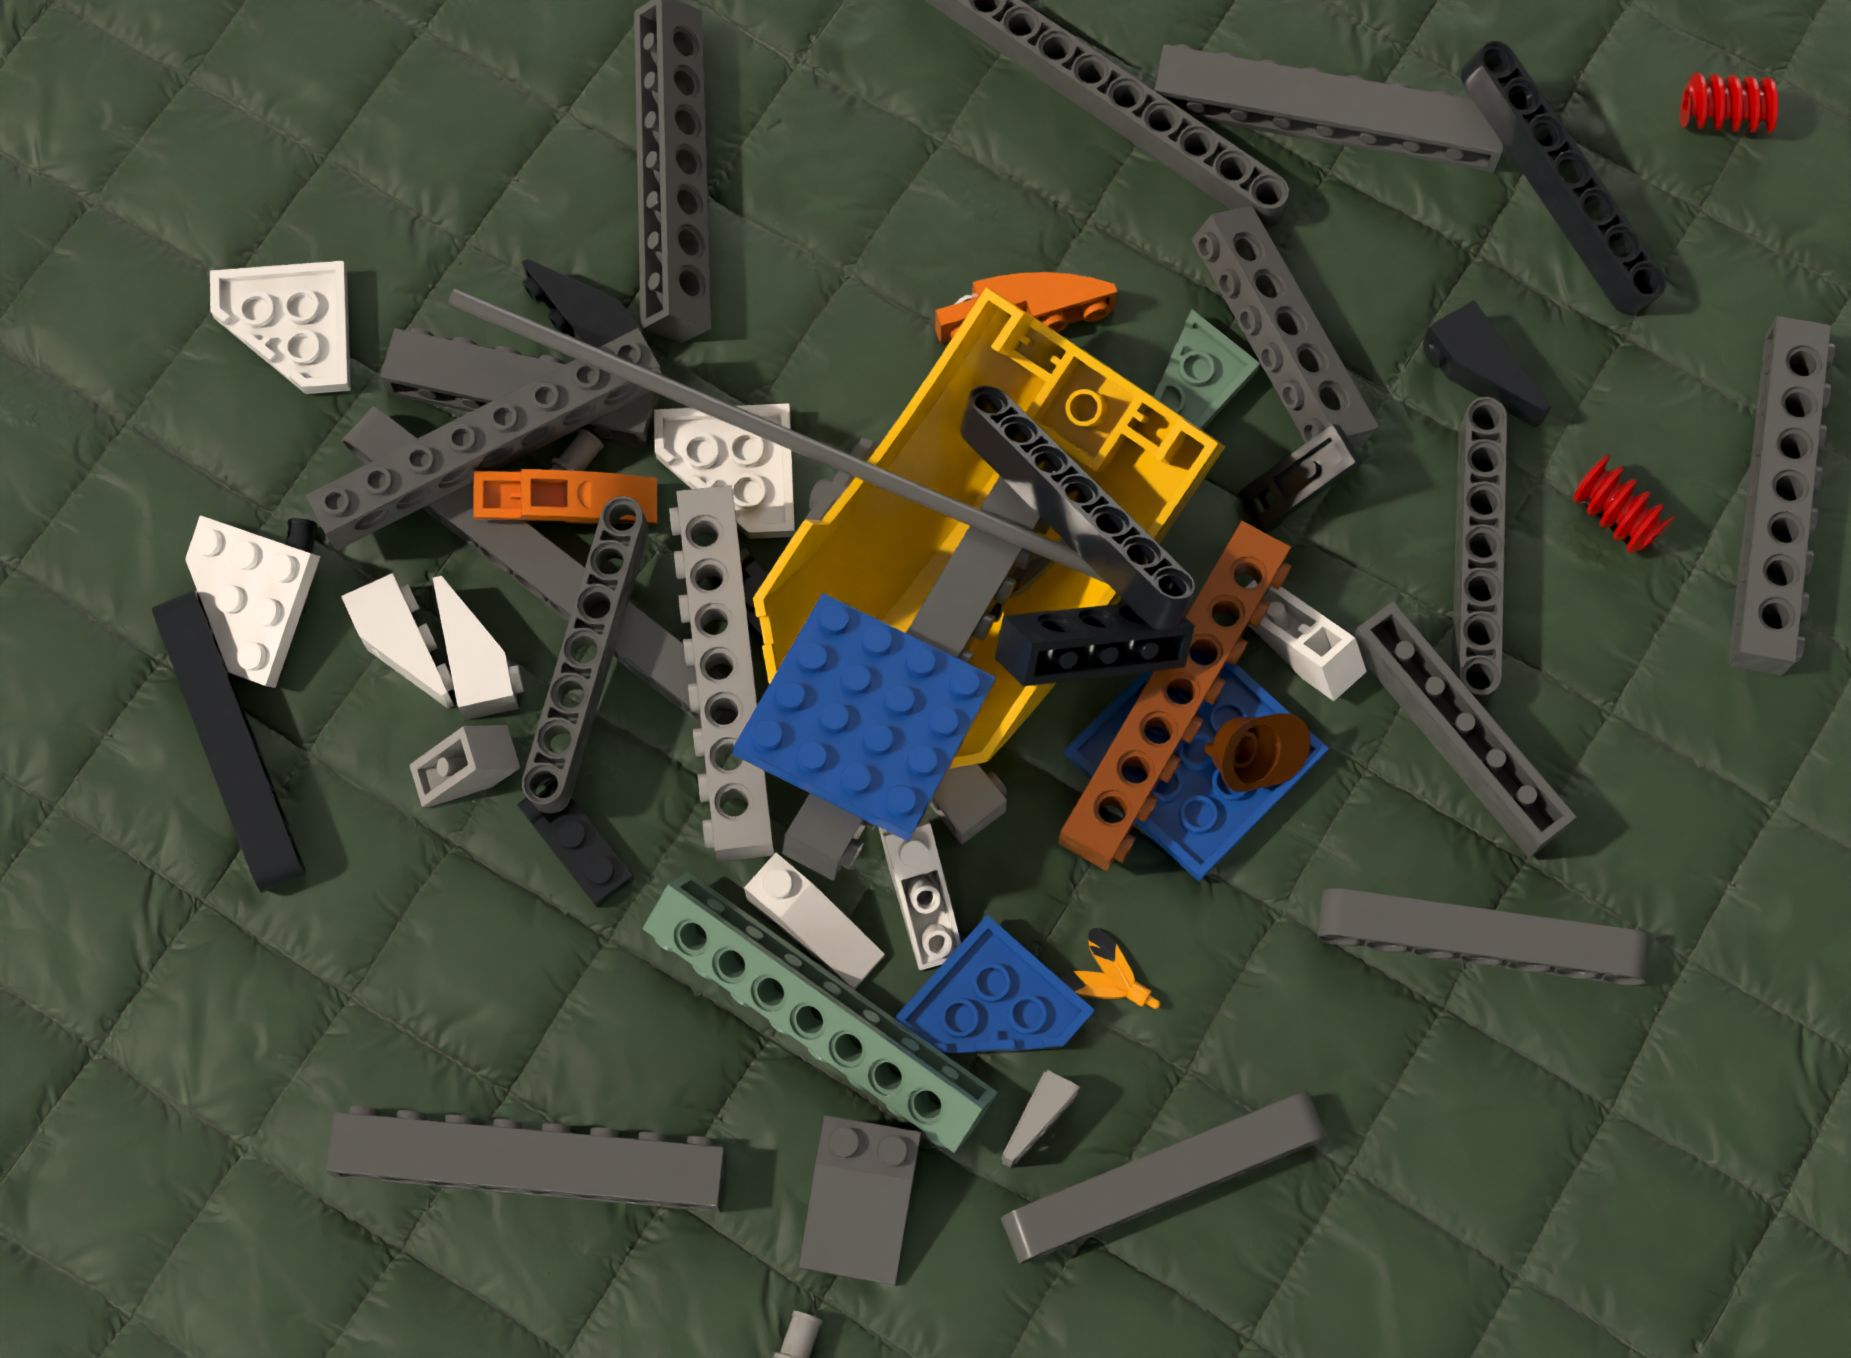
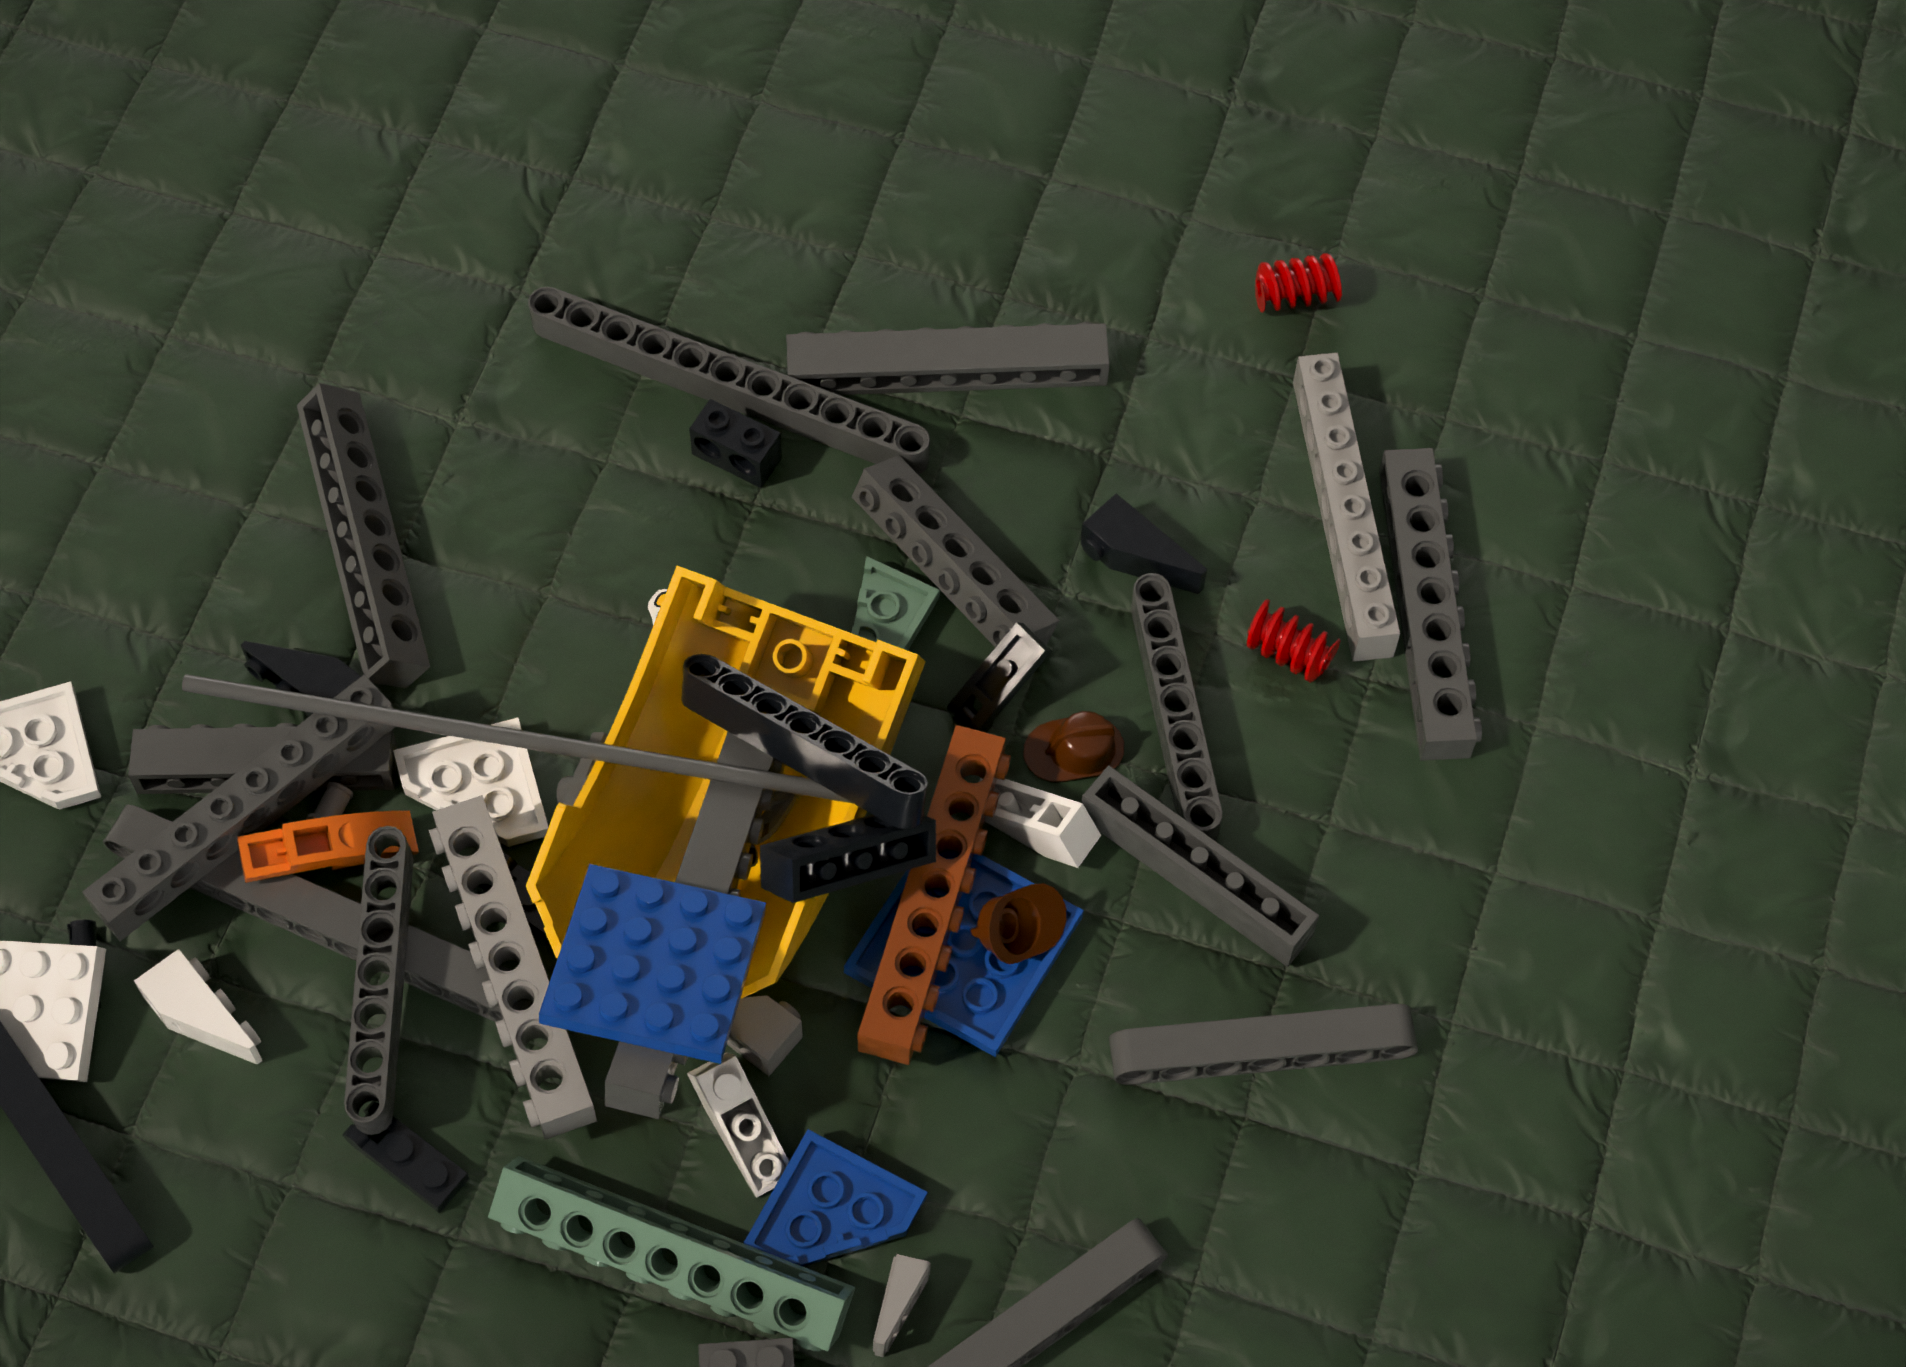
camera: 15 degrees left, 10 degrees down
light grey slope [410,725,520,807] -> none
white slope [433,576,524,721] -> none
white slope [744,853,885,990] -> none
orange slope [935,272,1117,344] -> none
light orange piece [1059,928,1160,1009] -> none
black beam [1461,41,1666,315] -> none
none -> black brick [689,399,782,488]
none -> reddish brown piece [1024,711,1124,782]
none -> light grey brick [1293,352,1400,662]

